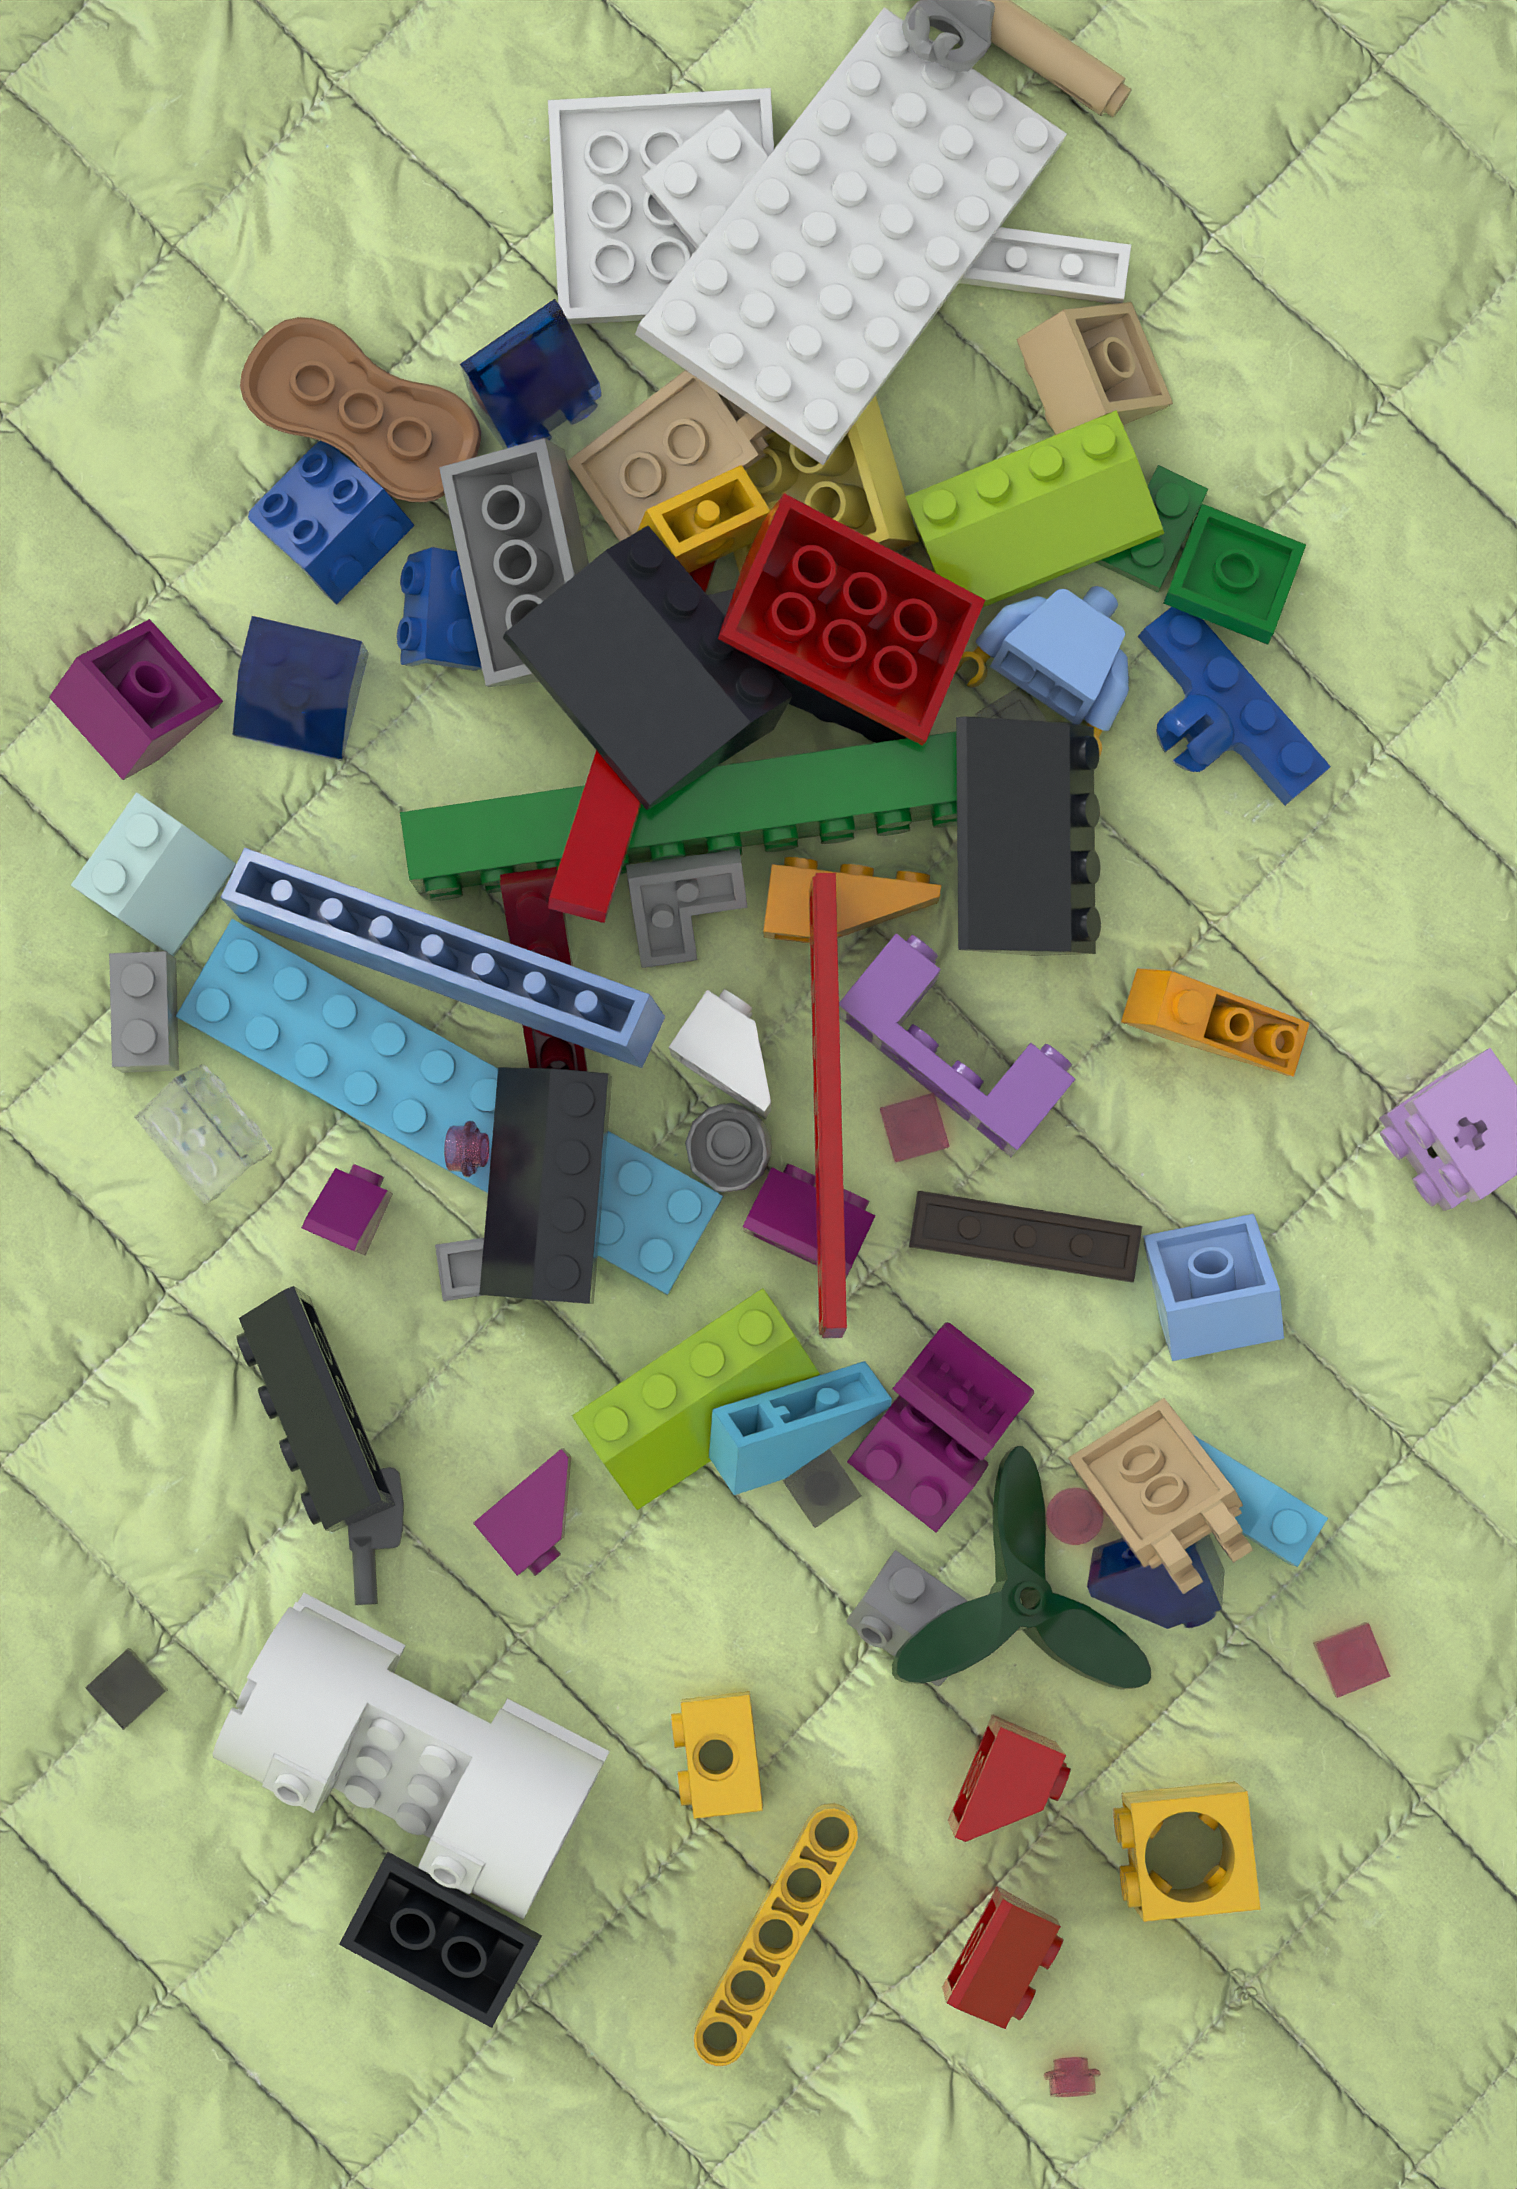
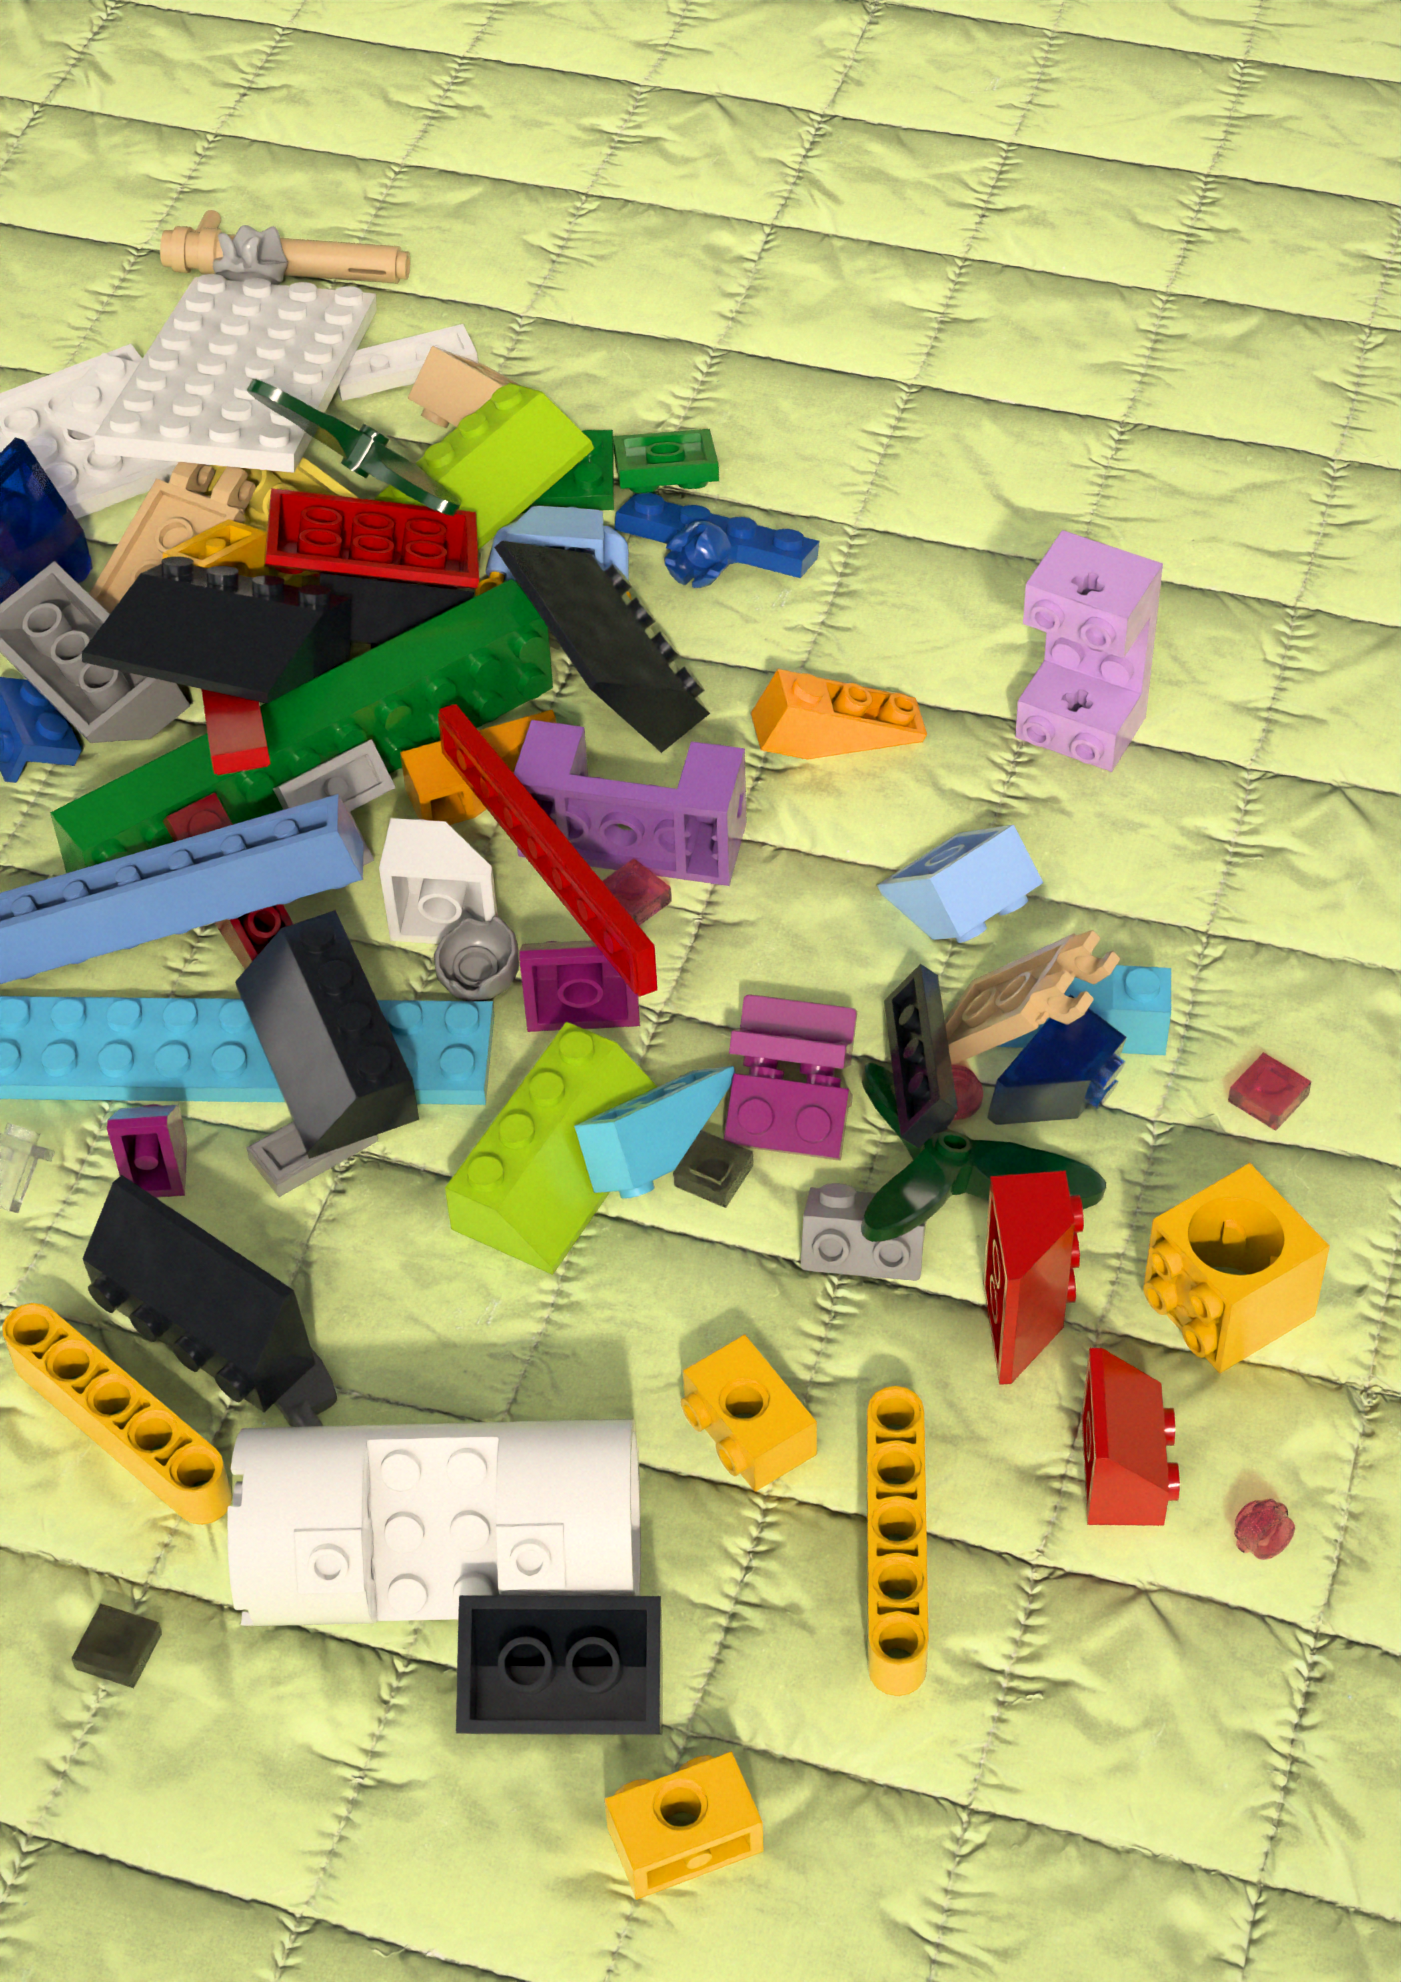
camera: 30 degrees left, 35 degrees down
clear pink plate [444,1121,489,1177] -> none
magenta slope [473,1448,571,1576] -> none
dark brown tile [909,1191,1142,1283] -> none
none -> yellow beam [2,1303,232,1525]
none -> dark green piece [247,379,461,516]
none -> yellow brick [604,1751,763,1900]
none -> black plate [884,964,958,1148]

